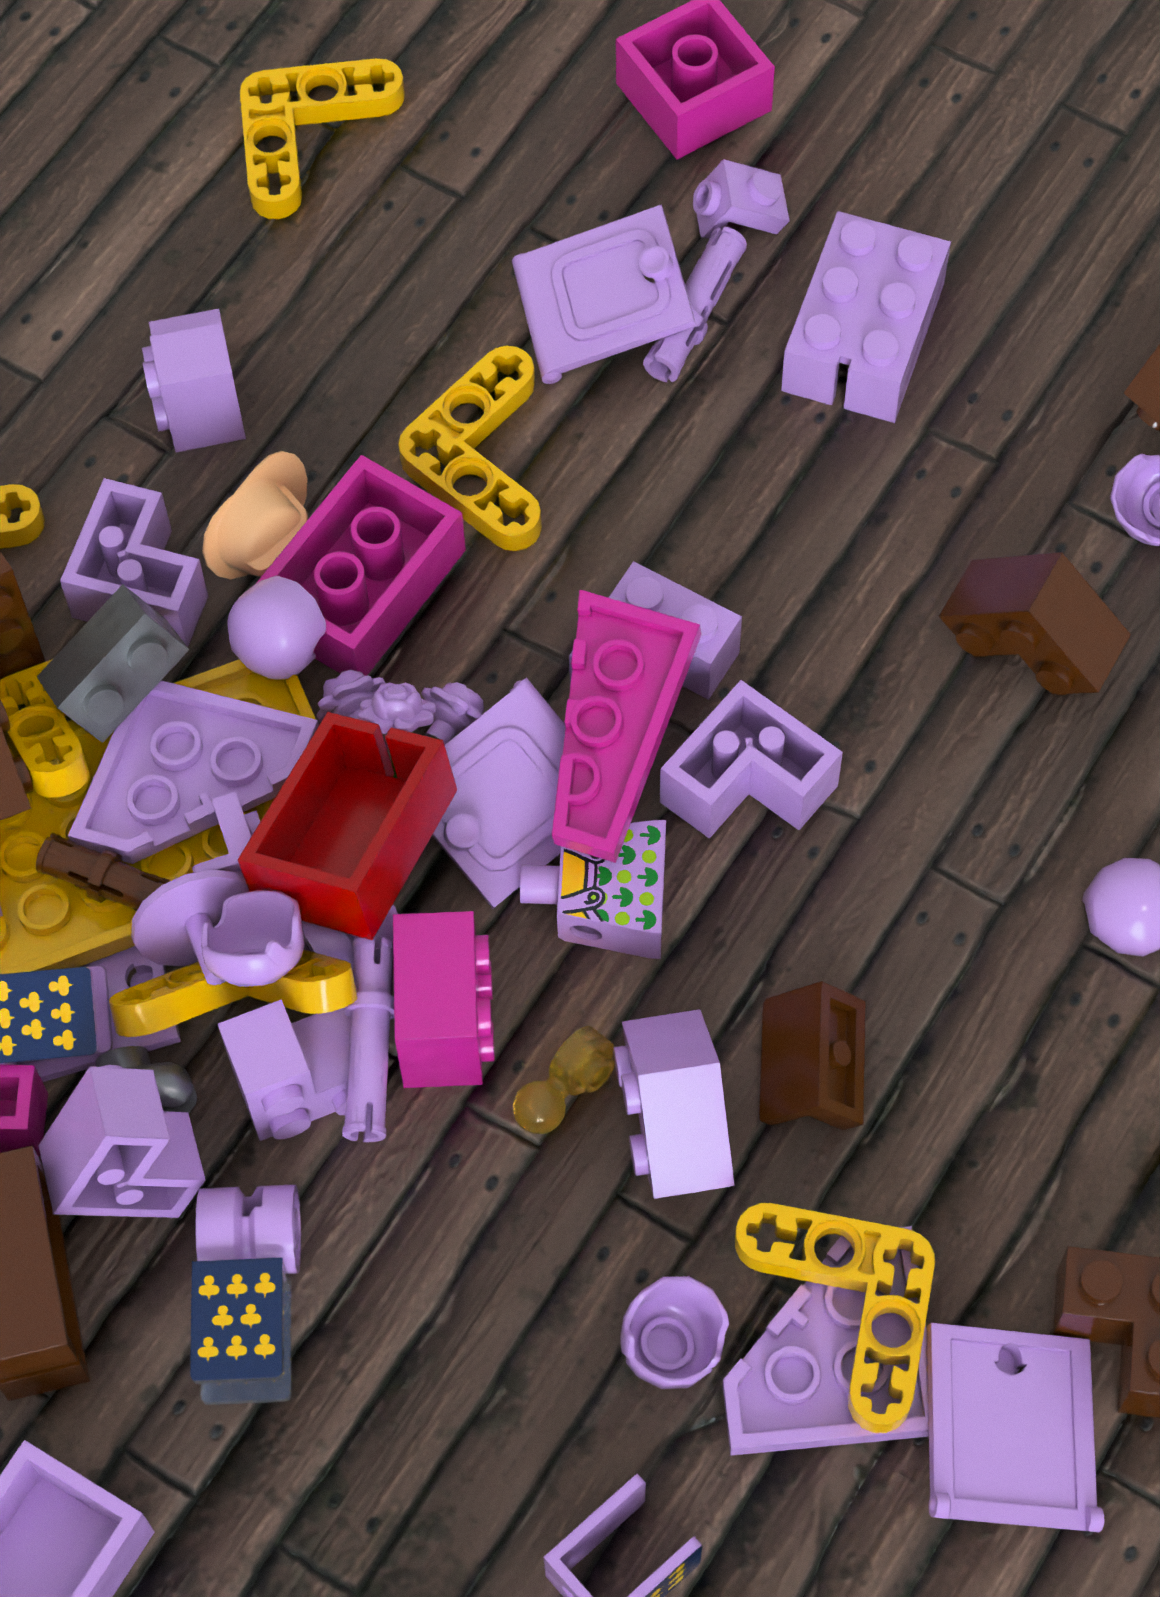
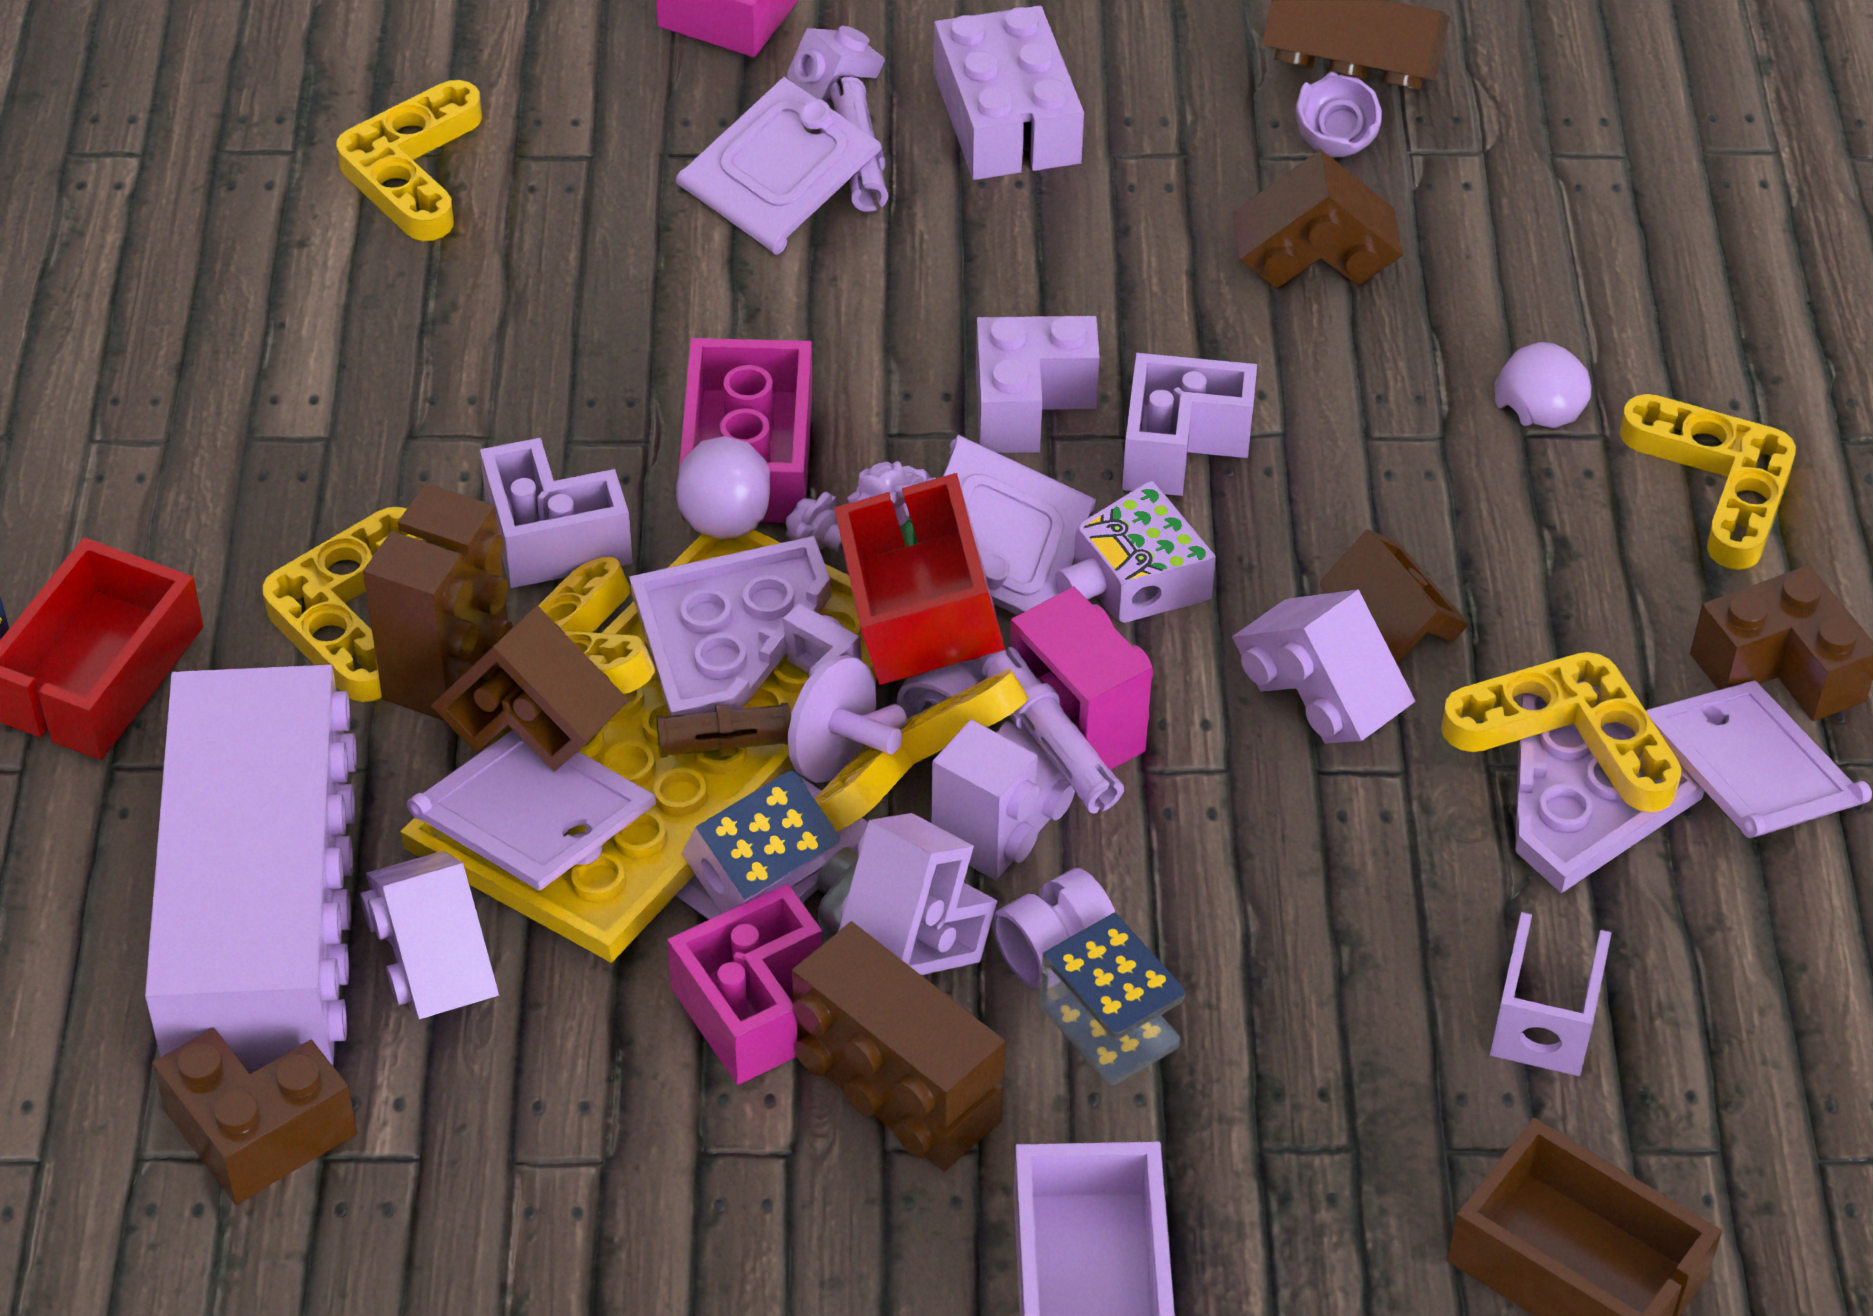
camera: 35 degrees left, 15 degrees down
flat silver brick [37,584,189,743] -> none
lavender brick [142,308,246,452] -> none
lavender hair [201,890,304,987] -> none
light nougat piece [202,451,308,579] -> none
yellow beam [398,346,542,551] -> none
clear yellow plate [513,1026,614,1134] -> none
dark pink wing [552,590,701,863] -> none
lavender hair [620,1276,729,1389] -> none

